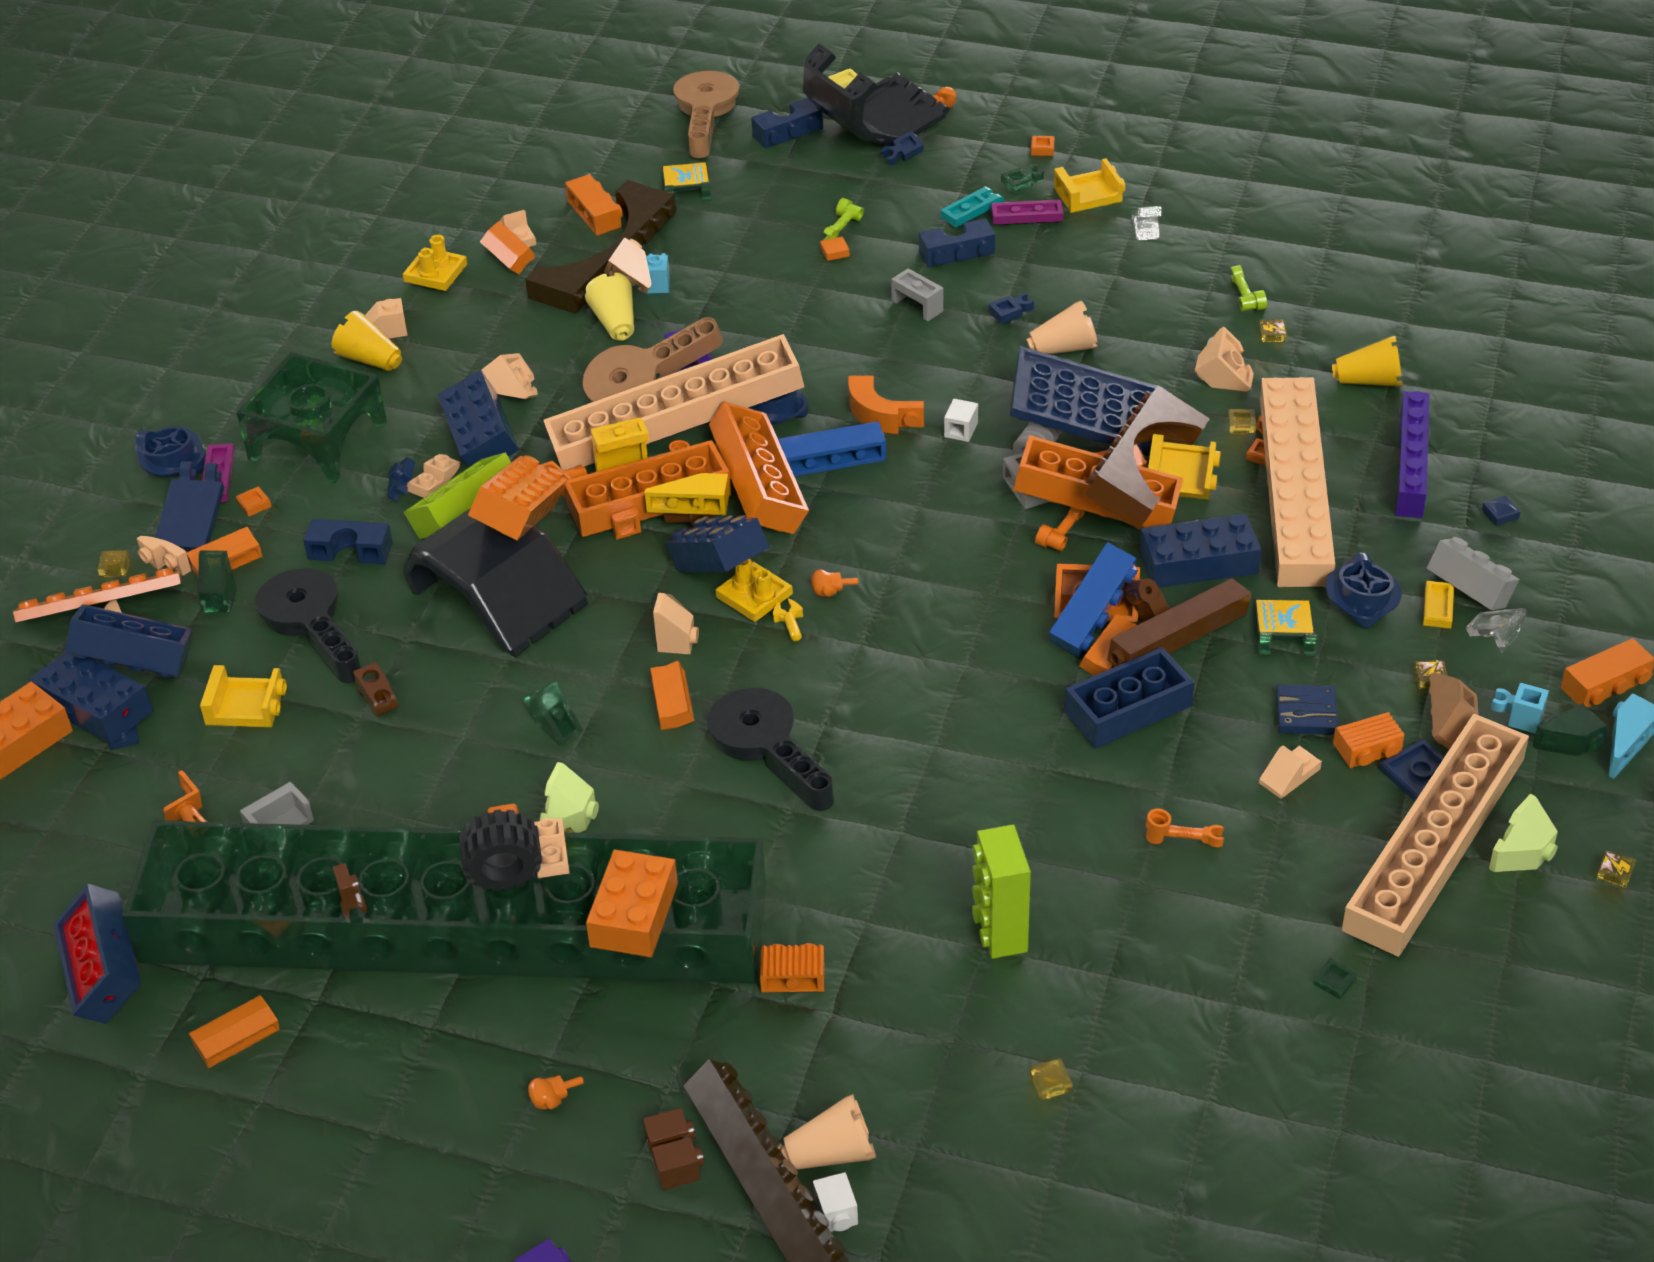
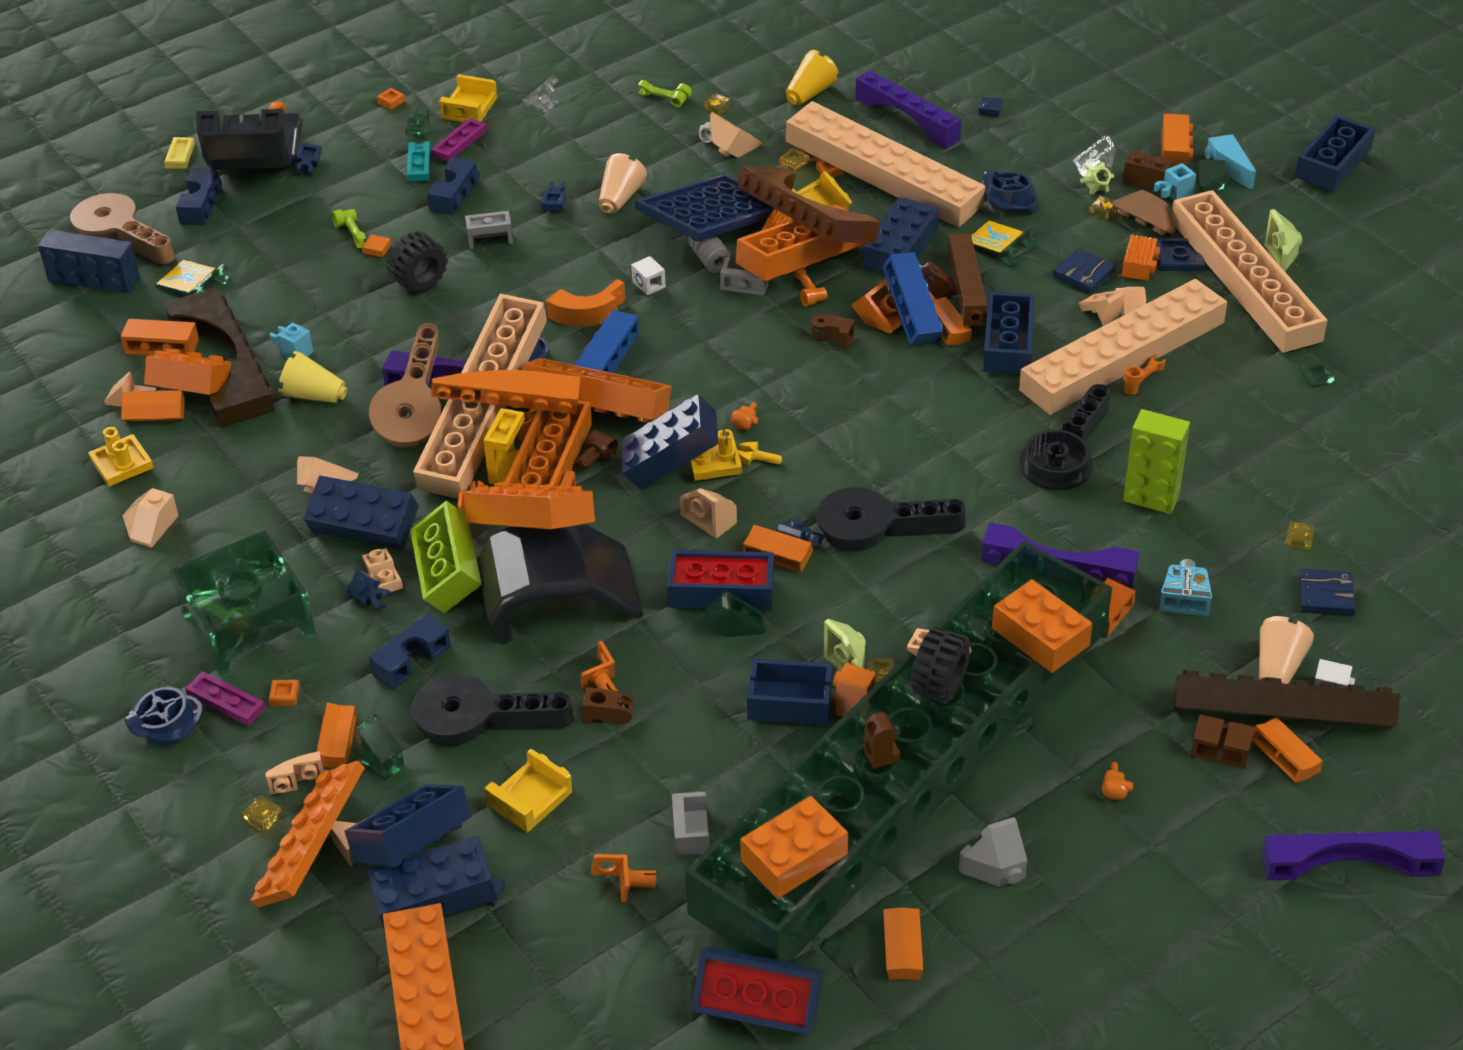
camera: 55 degrees left, 0 degrees up
dark blue tile [155,461,225,552] -> none
yellow cone [331,311,402,371] -> none
reddish brown plate [333,863,367,918] -> none
light nougat slope [604,237,652,294] -> none
yellow slope [645,473,729,515] -> none
yellow tile [1423,581,1454,629] -> none
light grey brick [1427,537,1520,610] -> none
clear yellow tile [1596,850,1636,888] -> none
none -> dark blue brick [38,230,140,293]
none -> orange brick [144,349,231,395]
none -> black tyre [386,231,448,294]
none -> orange slope [431,370,580,414]
none -> orange bracket [581,640,619,692]
none -> brick [667,550,774,611]
none -> orange brick [740,796,848,899]
none -> dark blue piece [747,658,833,725]
none -> dark blue plate [777,519,825,546]
none -> reddish brown leg [811,314,855,350]
none -> reddish brown leg [864,712,900,769]
none -> light grey slope [959,817,1027,887]
none -> dark purple arch [981,522,1140,589]
none -> light nougat brick [1019,279,1227,415]
none -> black beam [1019,384,1110,490]
none -> light nougat slope [1079,290,1125,325]
none -> yellowish green rock [1080,162,1114,195]
none -> reddish brown piece [1123,151,1173,192]
none -> medium azure torso [1159,559,1212,616]
none -> orange piece [1252,717,1323,783]
none -> dark blue tile [1299,569,1356,615]

